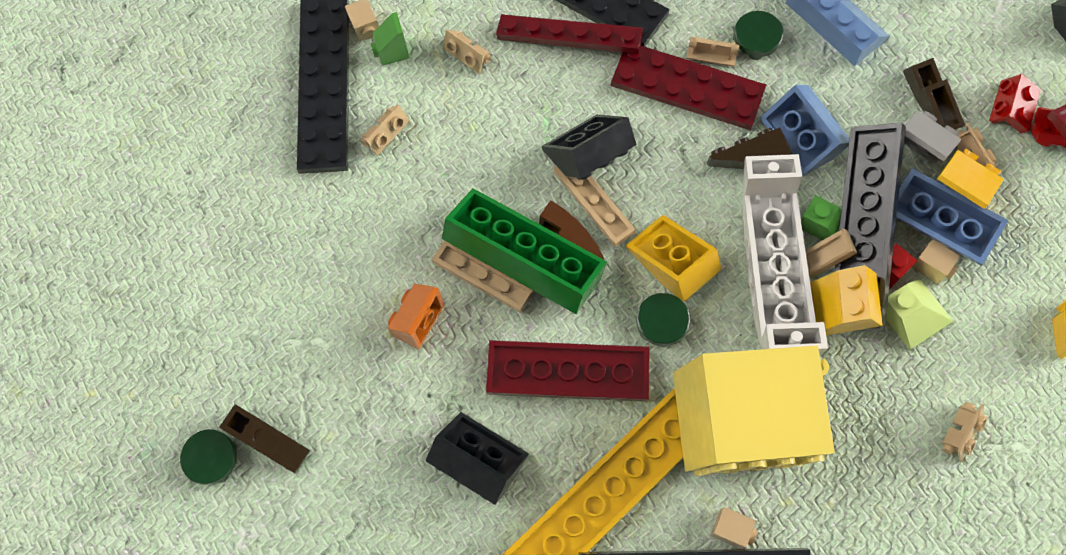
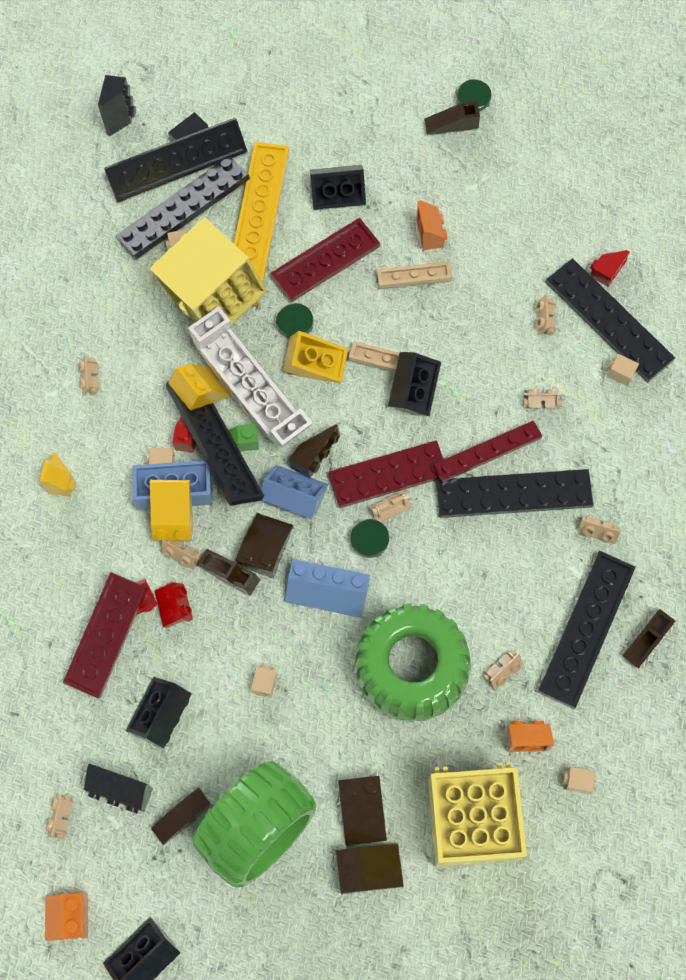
camera: 140 degrees right, 0 degrees up
bright green slope [371,12,410,66] -> none
green brick [442,188,607,314] -> none
reddish brown slope [539,200,604,260] -> none
tan tile [805,228,857,278] -> none
yellowish green slope [886,279,953,350] -> none
light grey slope [904,110,962,168] -> none
none -> dark brown slope [235,513,294,579]
none -> red slope [590,250,630,287]

